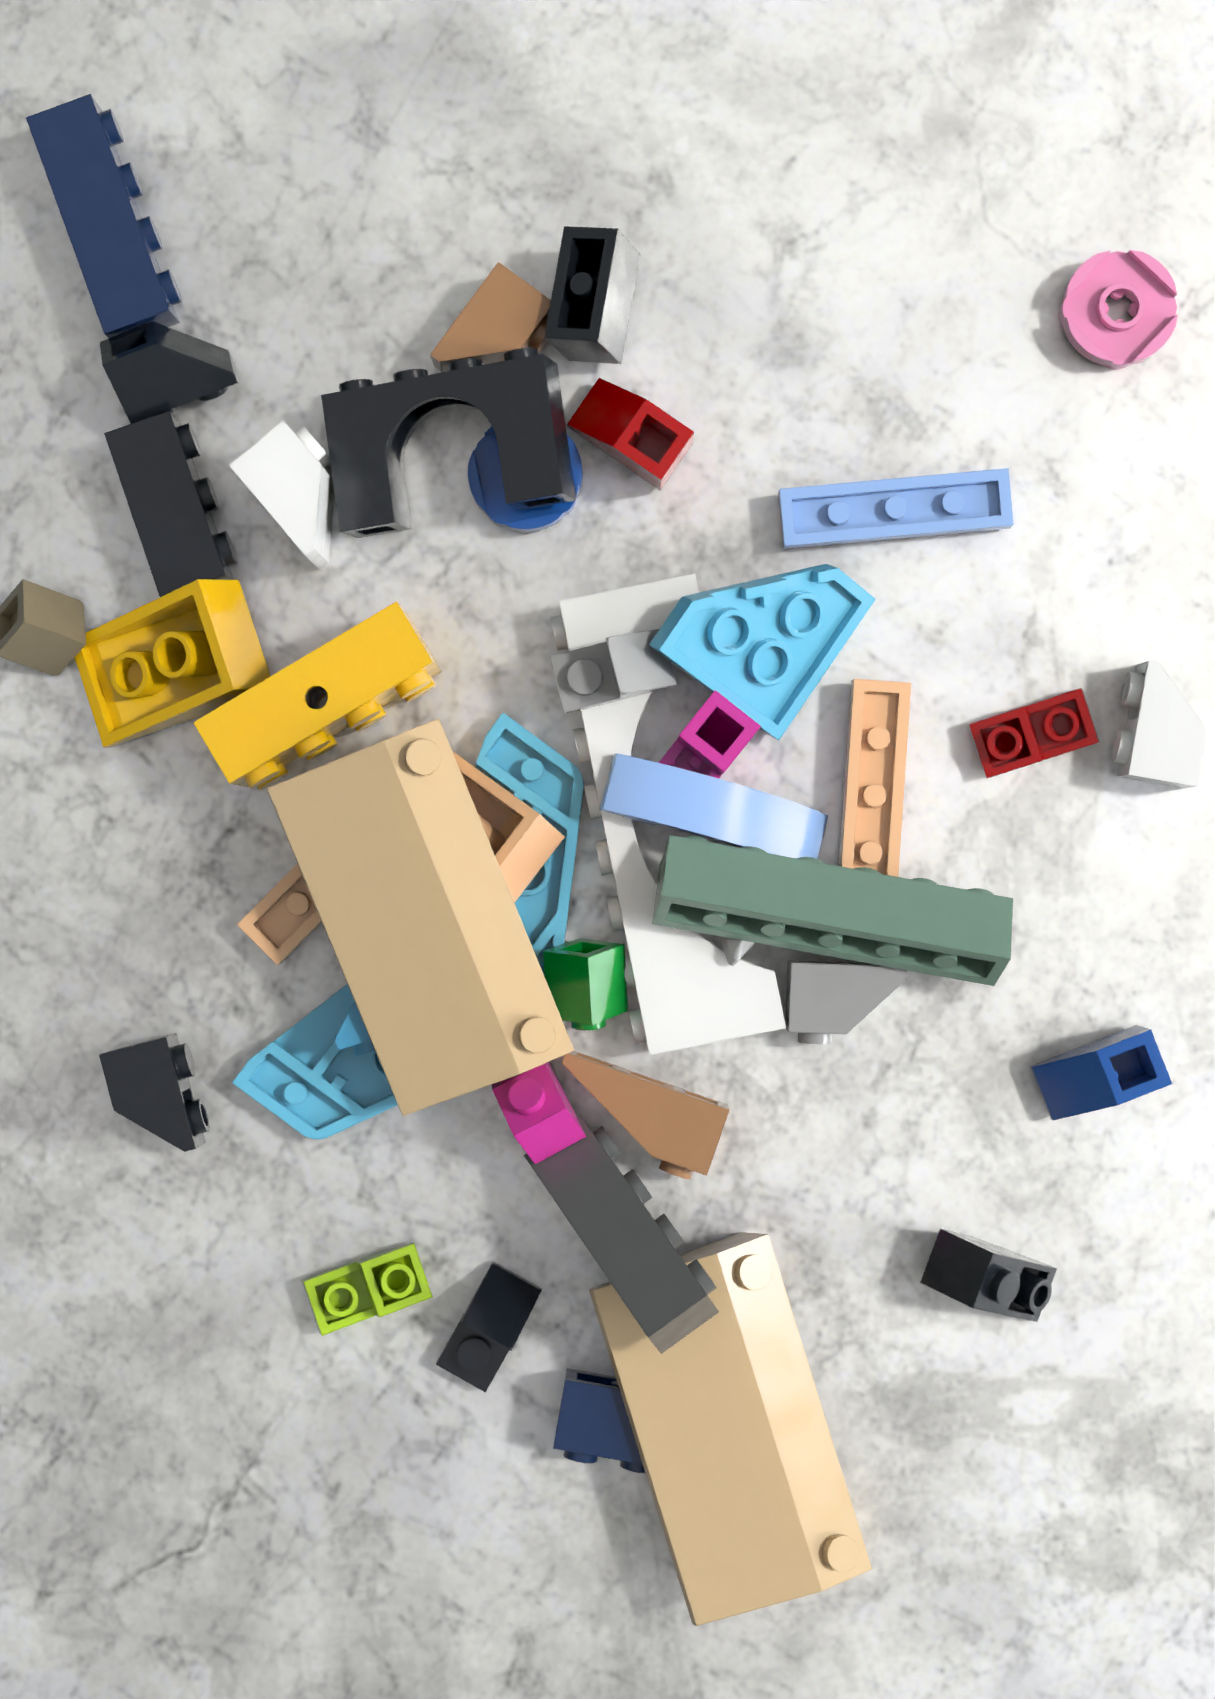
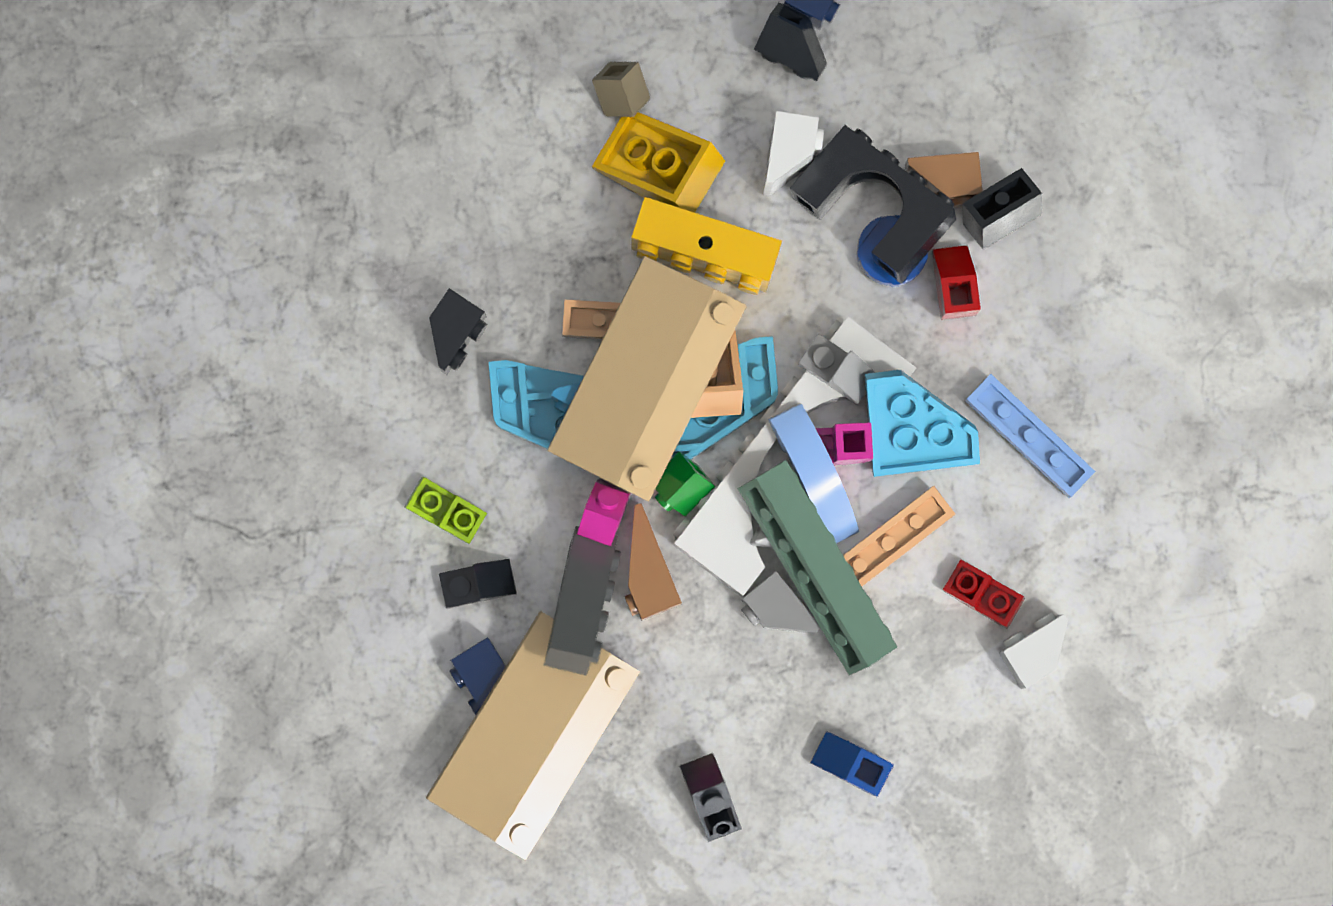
camera: 45 degrees right, 5 degrees down
black brick [104,411,238,597] -> none
bright pink plate [1058,250,1178,370] -> none

